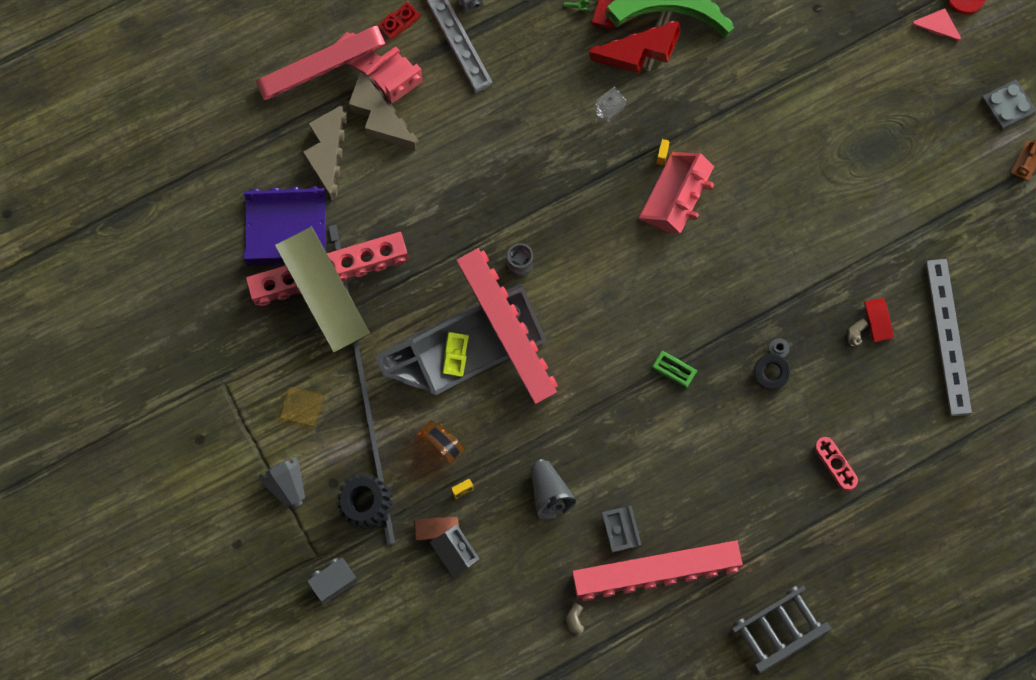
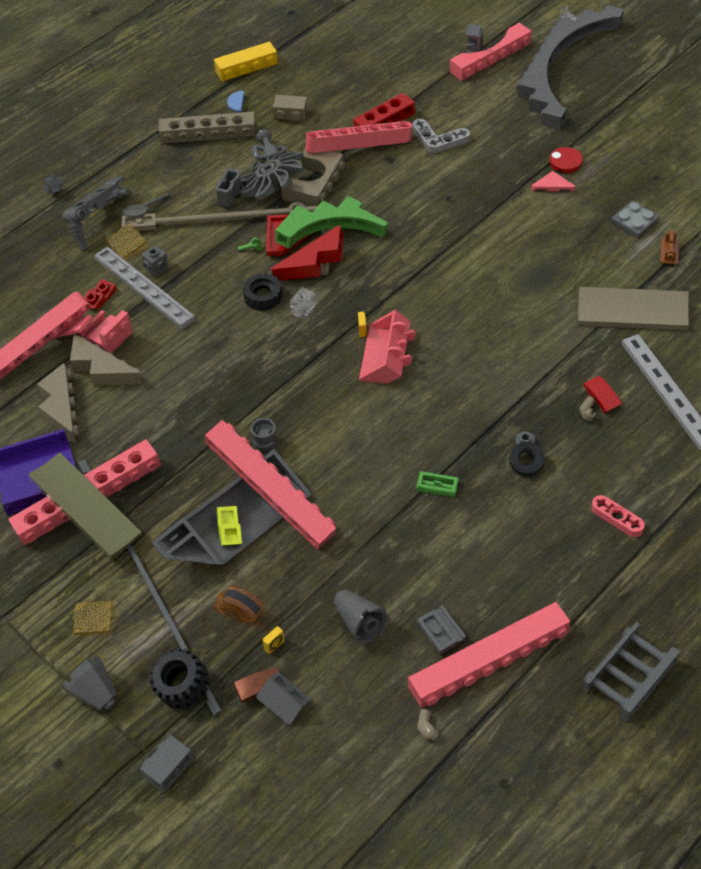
camera: 15 degrees left, 20 degrees down
none -> black tyre [243,273,282,311]
none -> dark tan arch [578,287,689,330]

